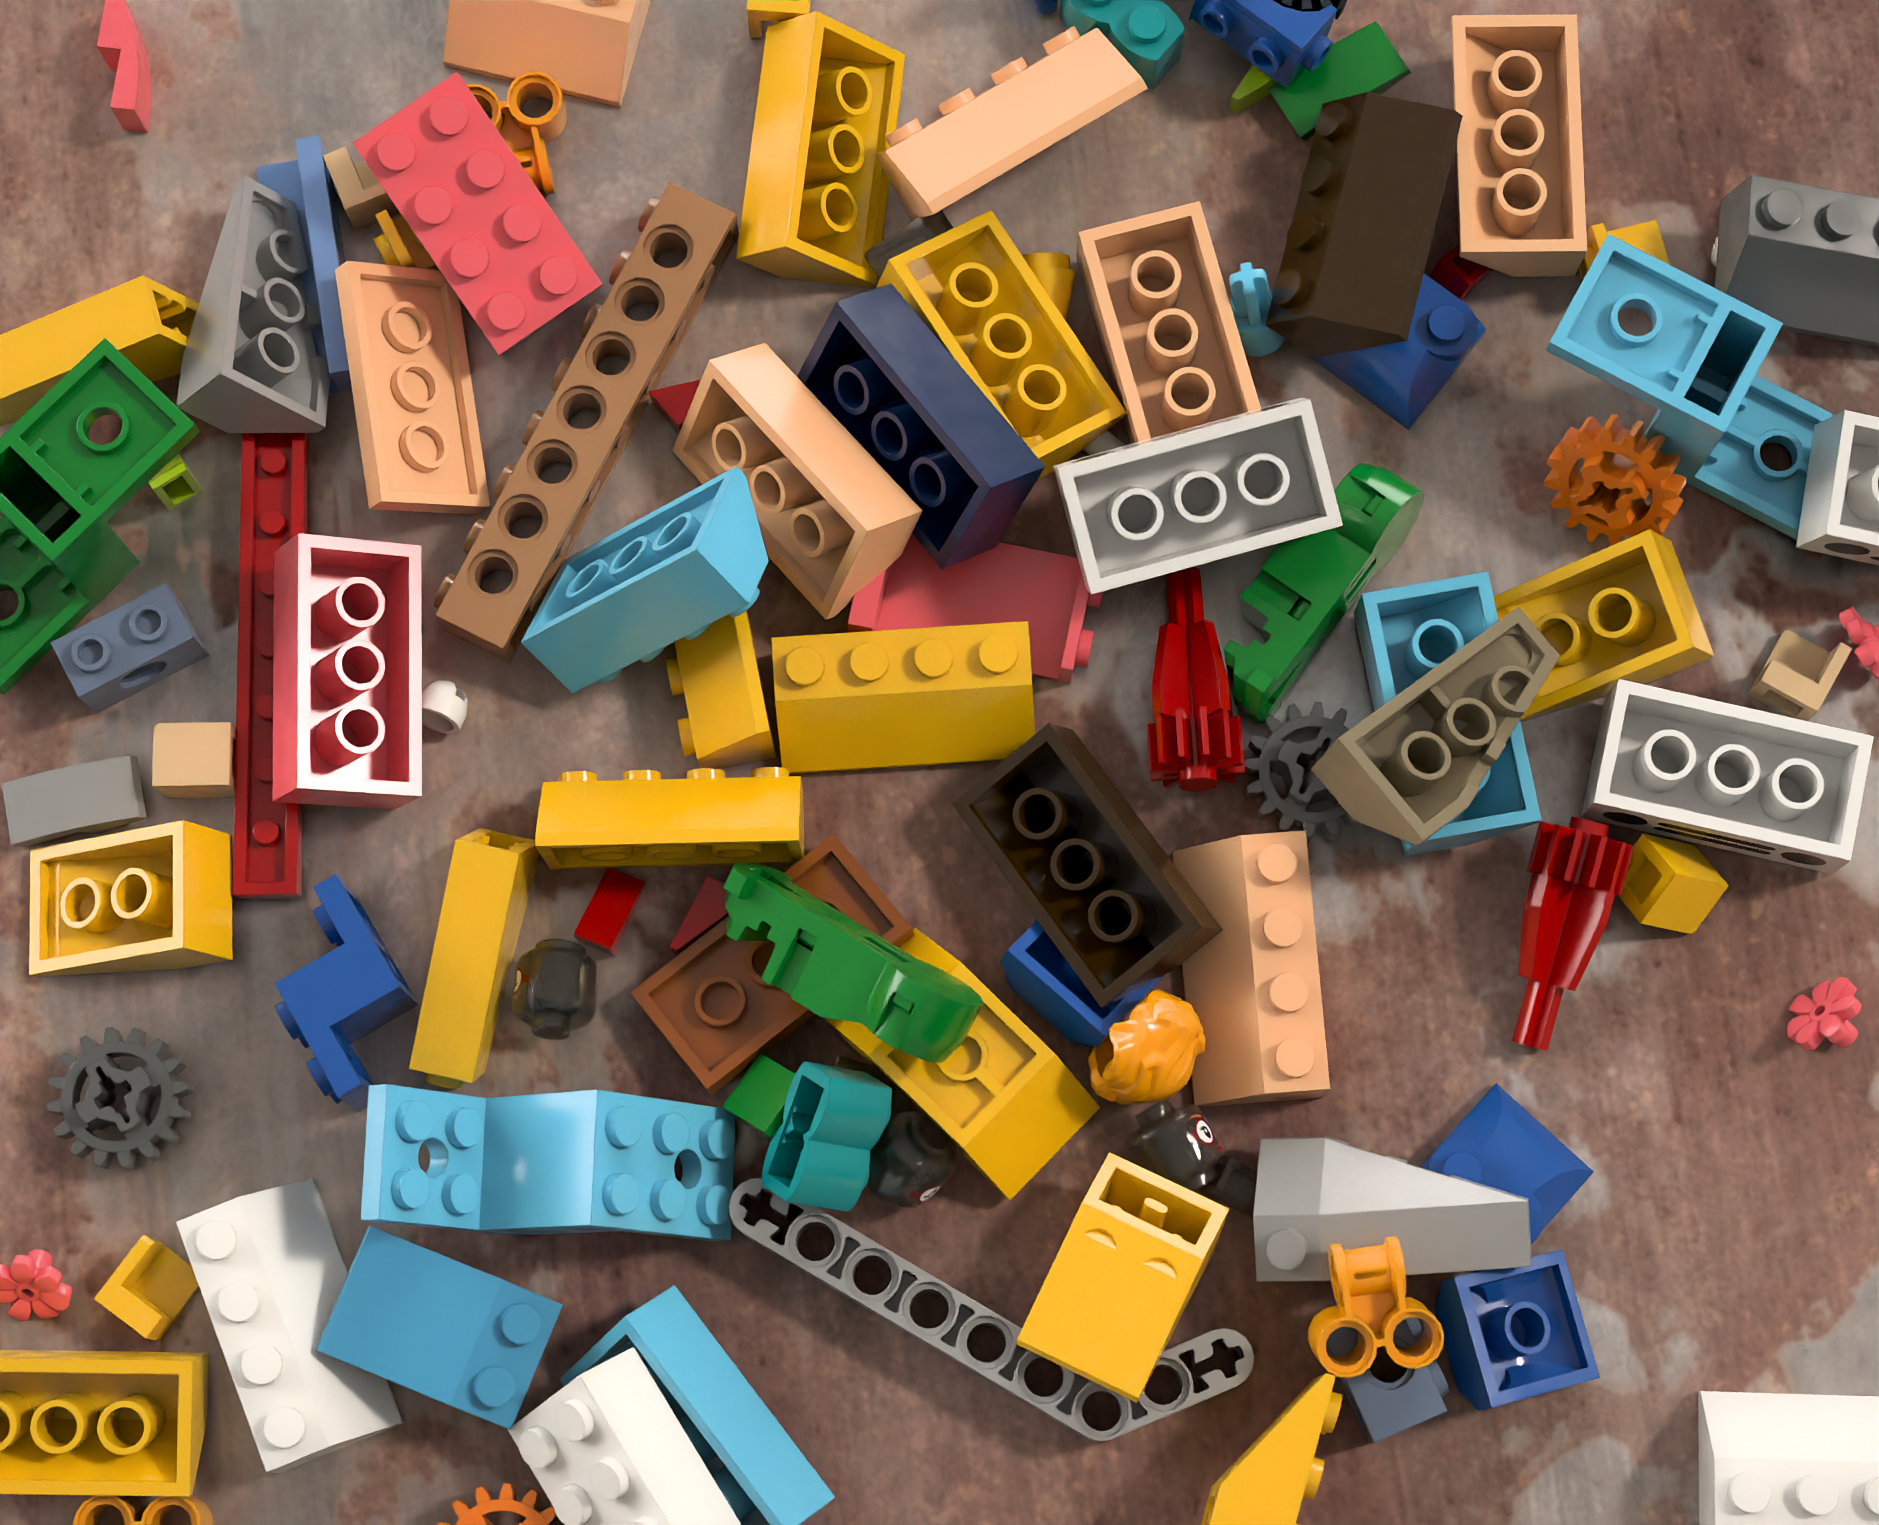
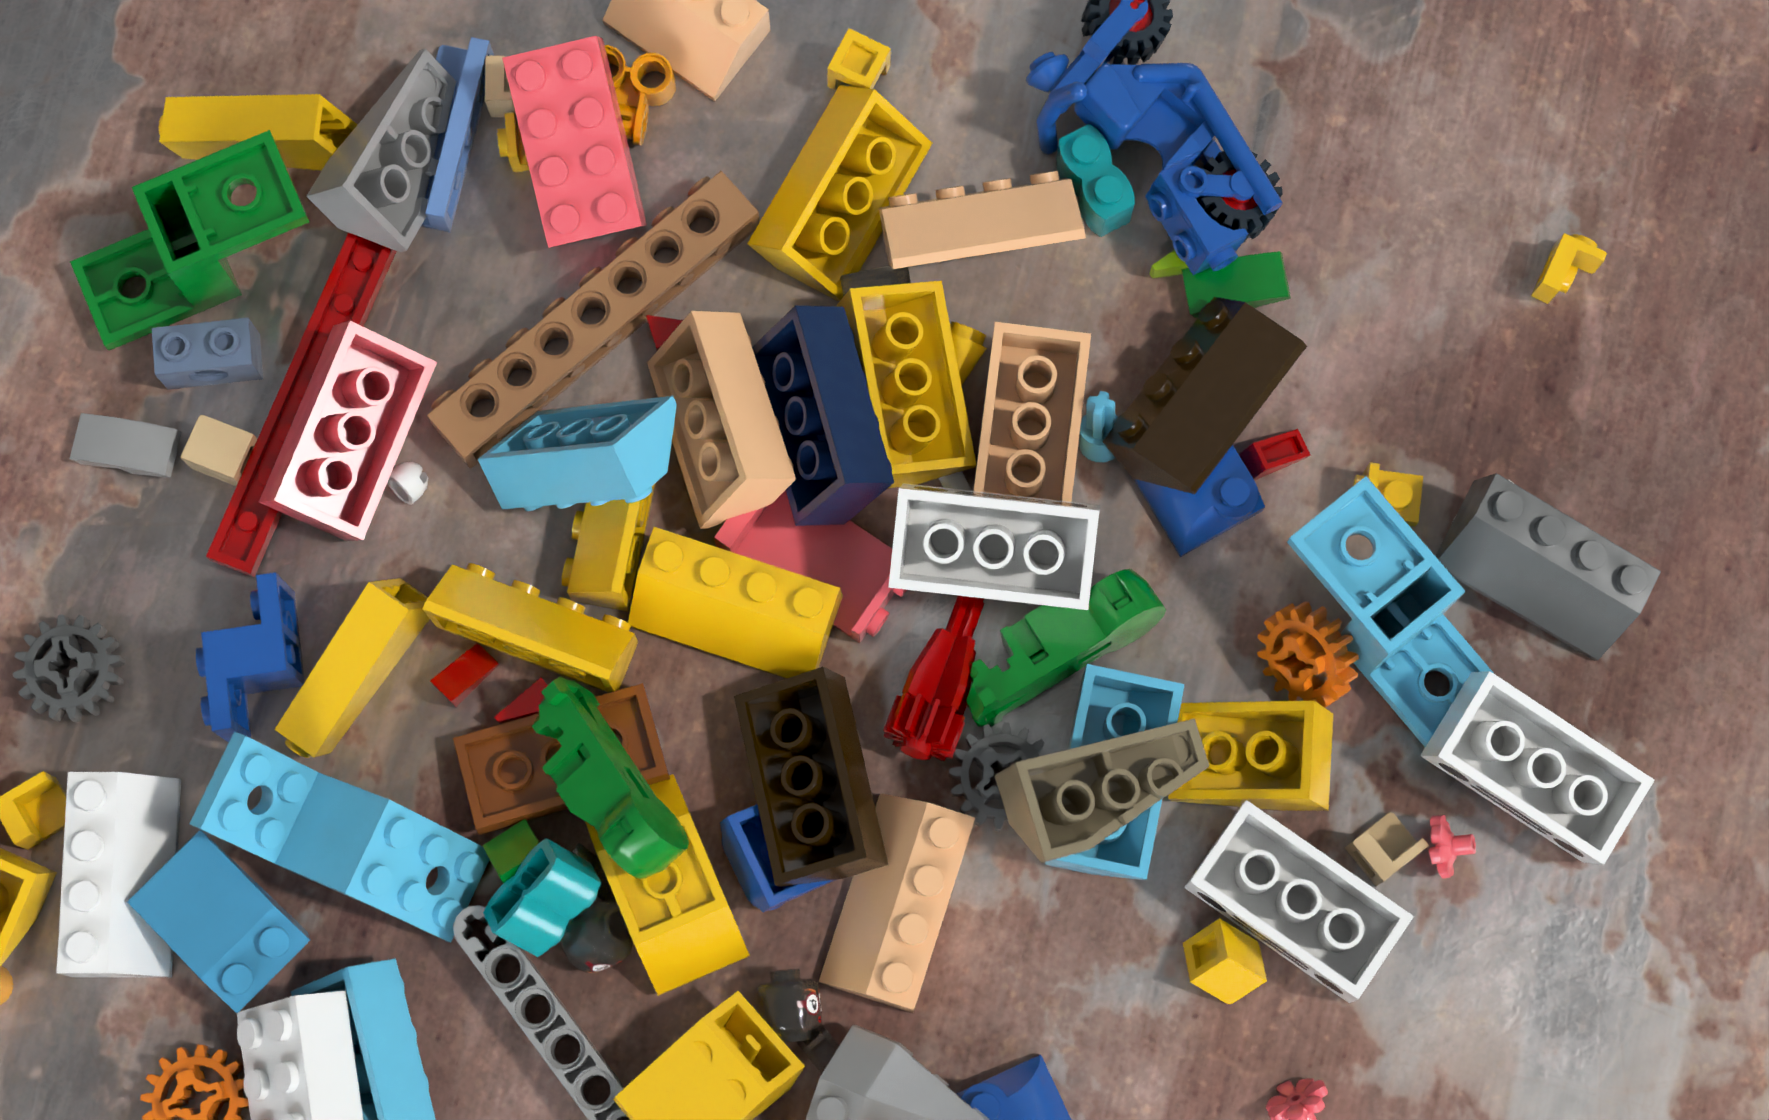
camera: 20 degrees right, 0 degrees up
yellow slope [29,820,233,977] -> none
lime piece [149,454,203,511] -> none
light nougat plate [335,261,490,515] -> none
clear smoke head [511,939,600,1040] -> none
light orange hair [1087,989,1206,1105] -> none
light nougat slope [1451,15,1587,277] -> none
red piece [1512,816,1635,1051] -> none

